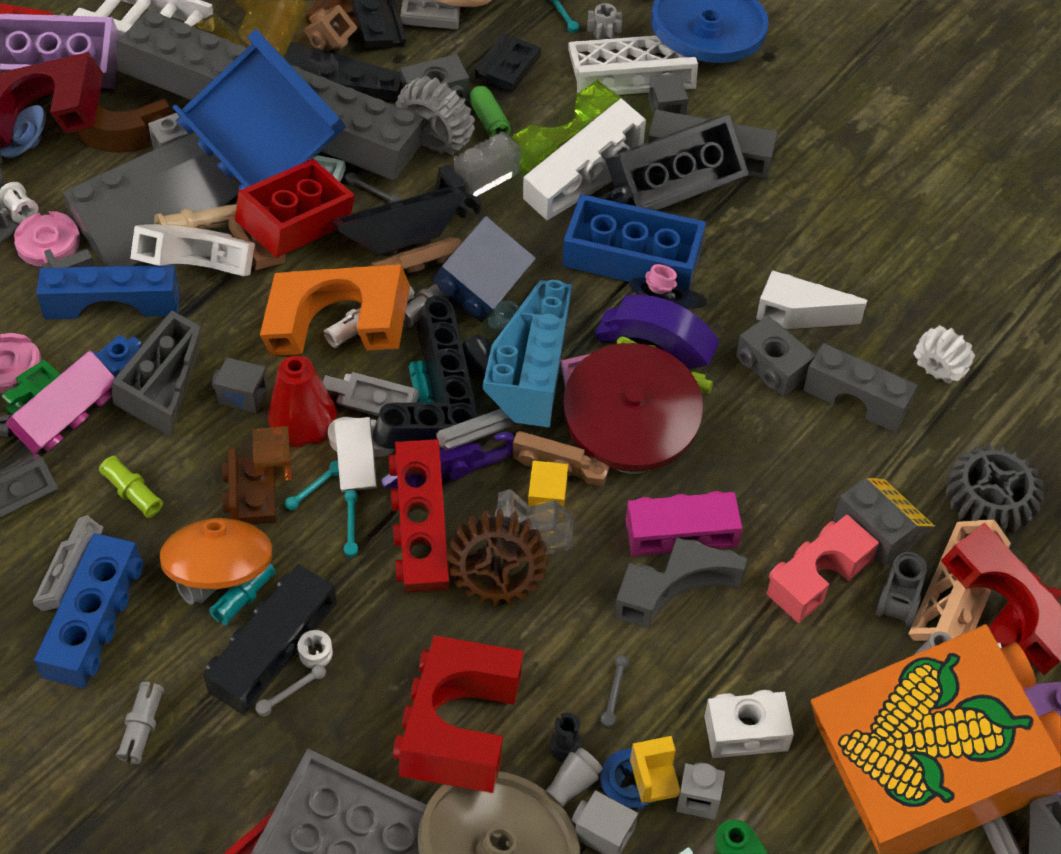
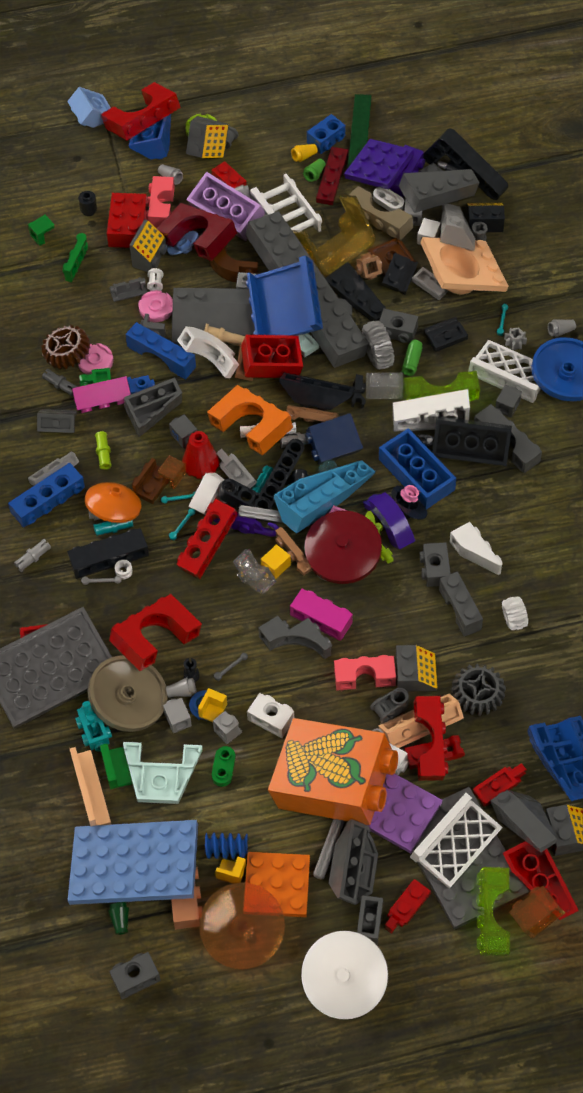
camera: 40 degrees right, 5 degrees up
dark grey hinge [345,173,400,203] -> none
reddish brown gear [447,508,548,608] -> none

